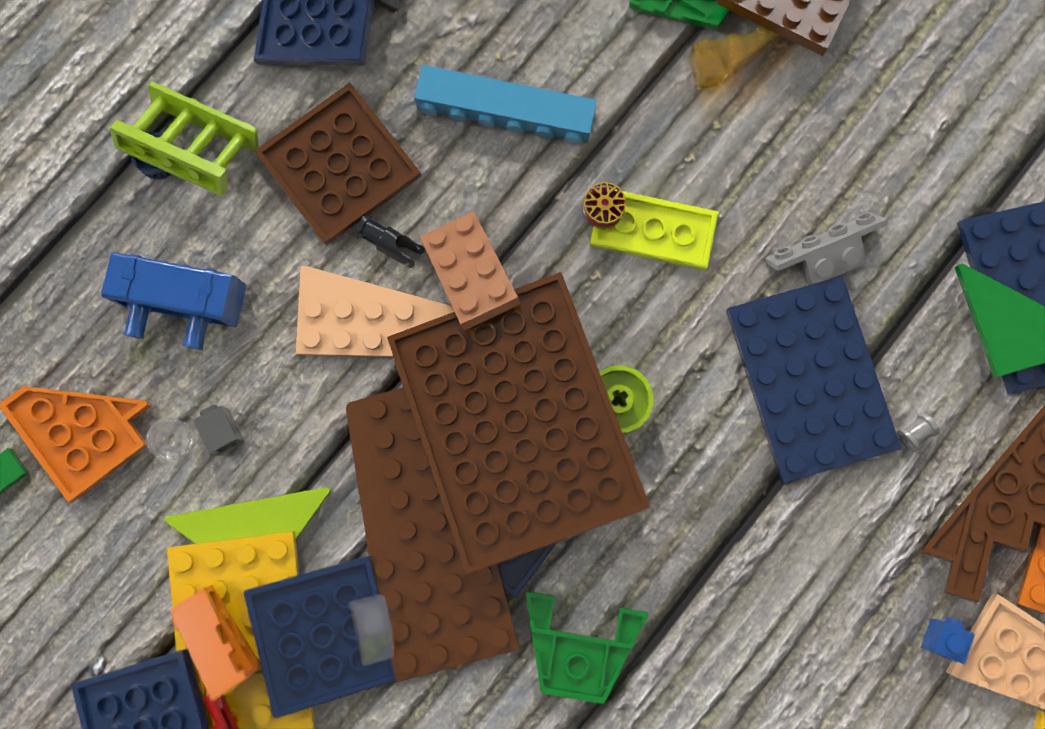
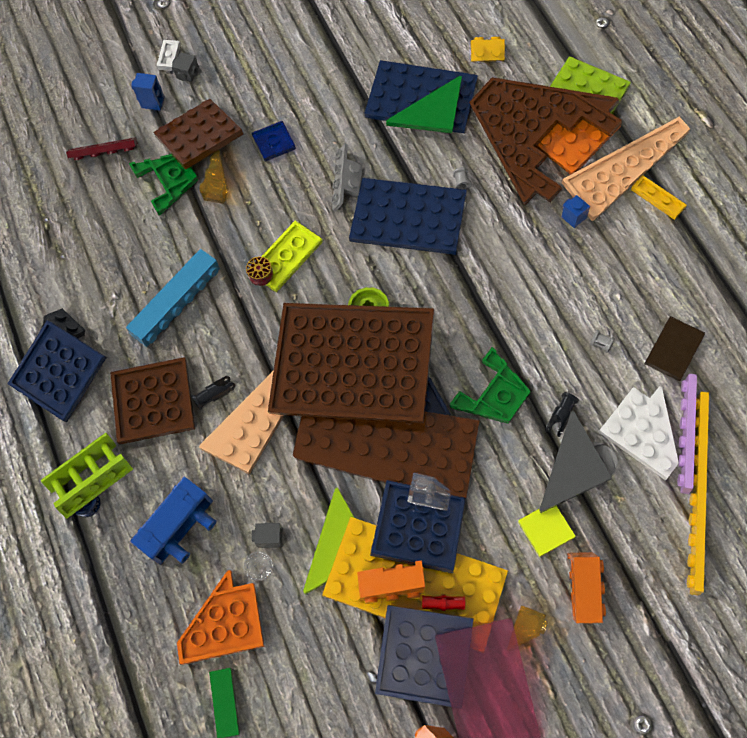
camera: 55 degrees left, 15 degrees down
nougat plate [420,211,520,331] -> none
none -> clear blue tile [251,121,296,162]

